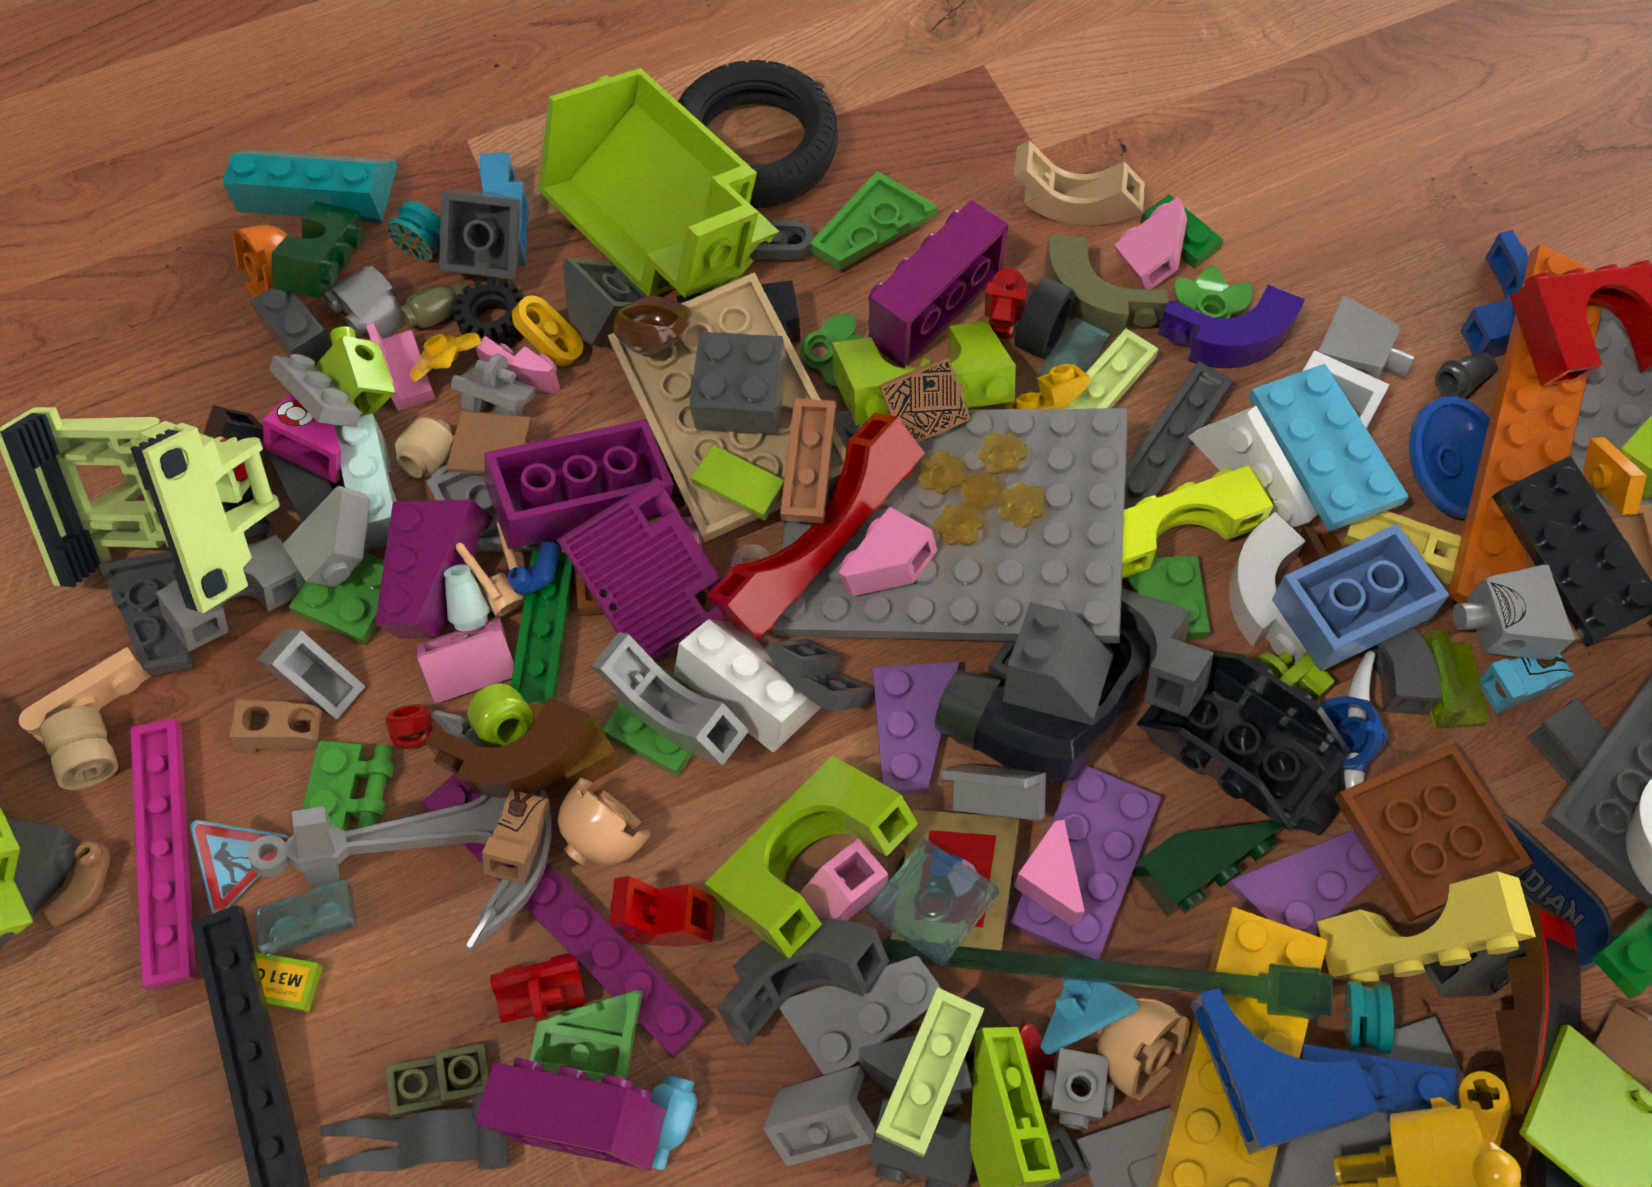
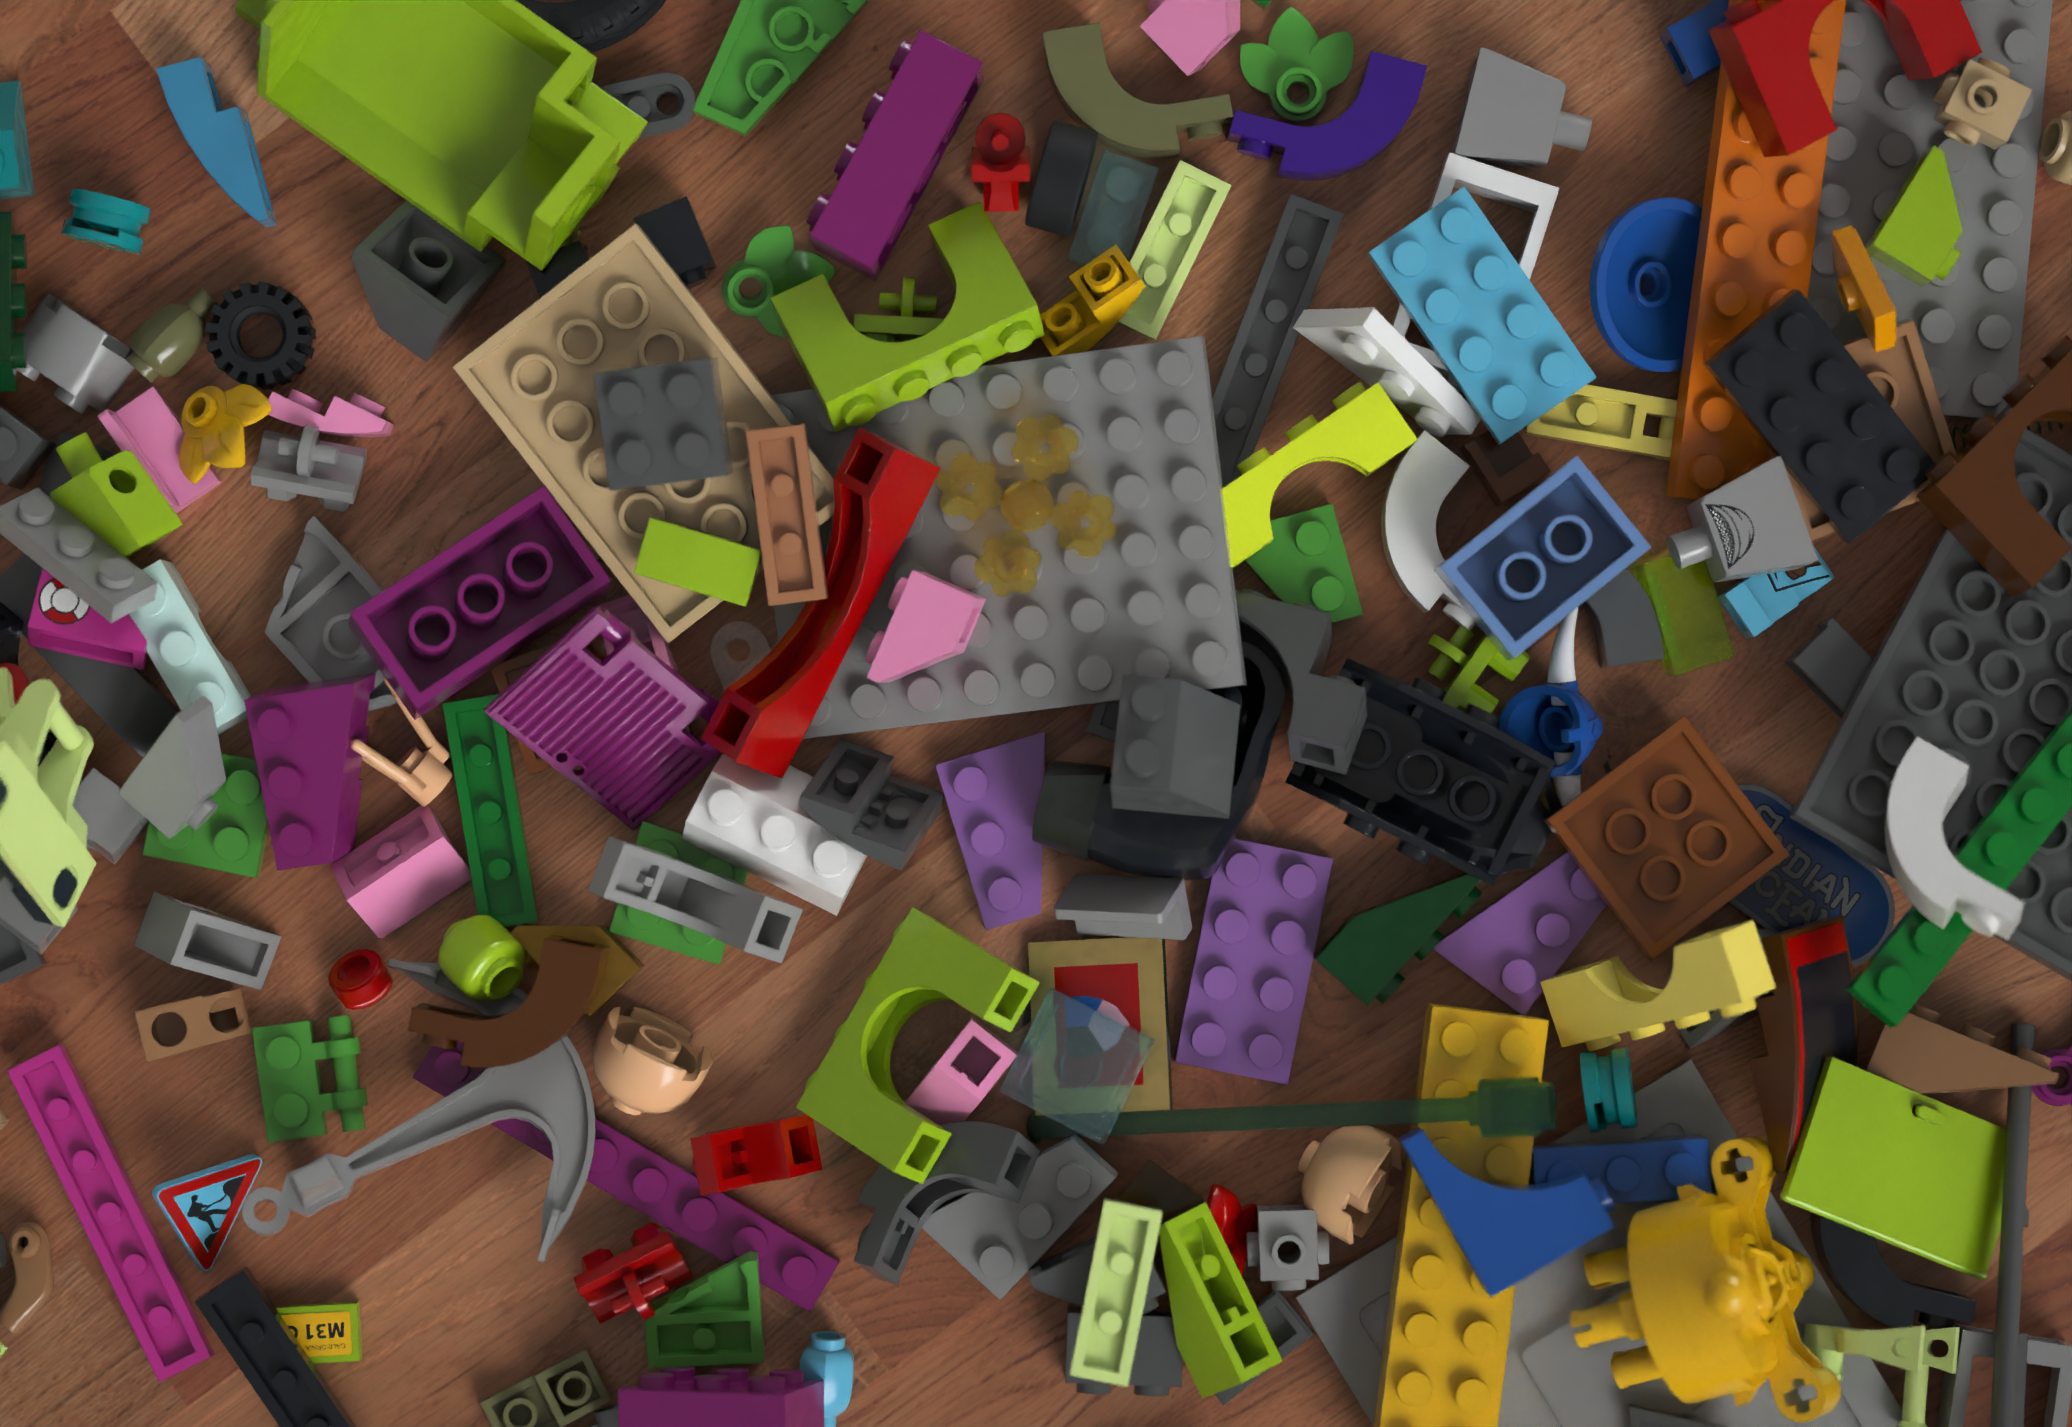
camera: 15 degrees left, 25 degrees up
clear light blue plate [255,879,357,956] -> none
tan head [395,417,454,478] -> none
dark grey slope [439,188,520,279] -> none
light aqua cone [444,564,490,632] -> none
medium nougat piece [447,410,532,476] -> none
medium nougat leg [482,789,550,885] -> none
blue arm [507,542,562,595] -> none
yellow plate [512,295,583,366] -> none
reddish brown hat [613,296,692,356] -> none
light grey panel [763,1066,876,1167] -> none
medium nougat piece [879,356,971,443] -> none
bright pink slope [1014,820,1085,925] -> none
medium azure piece [1040,967,1139,1055] -> none
dark grey cone [1435,352,1497,398] -> none

